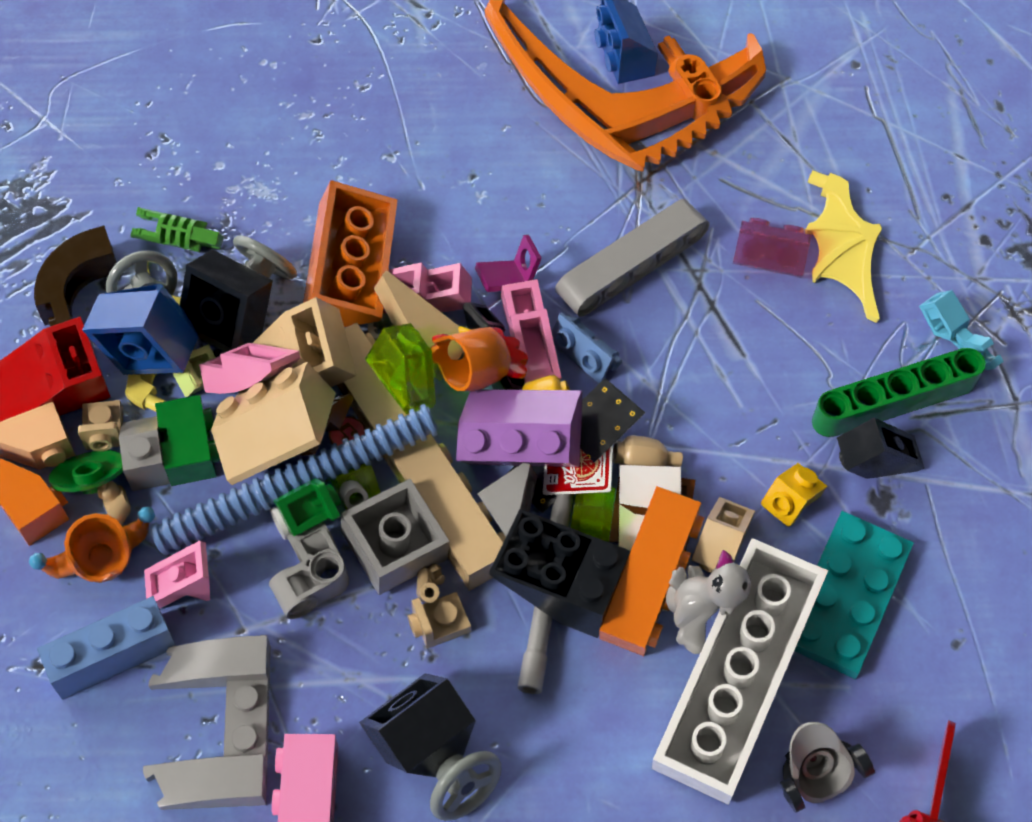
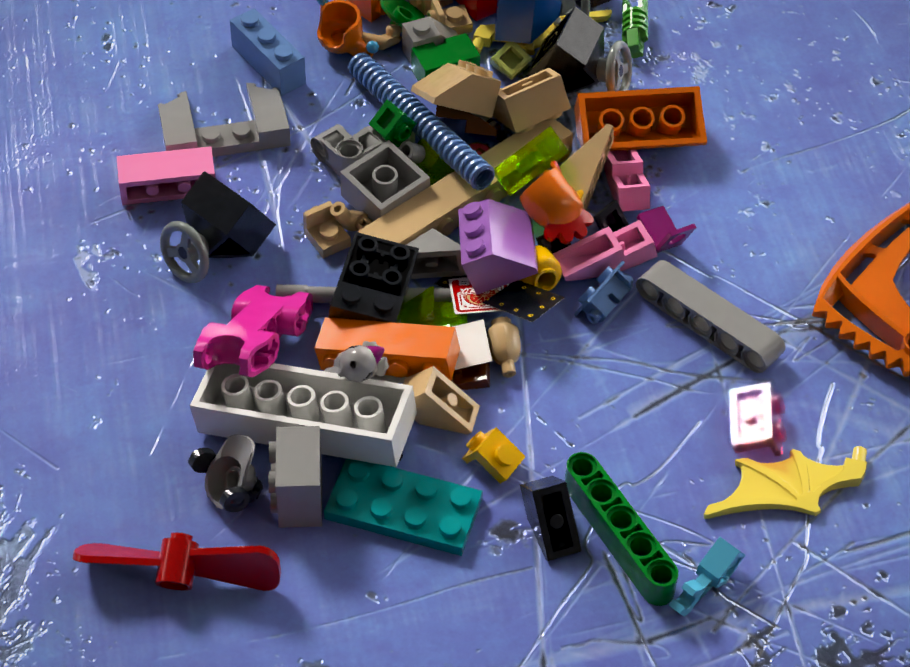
camera: 80 degrees right, 10 degrees down
bright pink slope [144,541,210,609] -> none
bright pink slope [199,343,300,394] -> none
none -> dark pink piece [193,285,313,377]
none -> light grey brick [268,426,322,528]

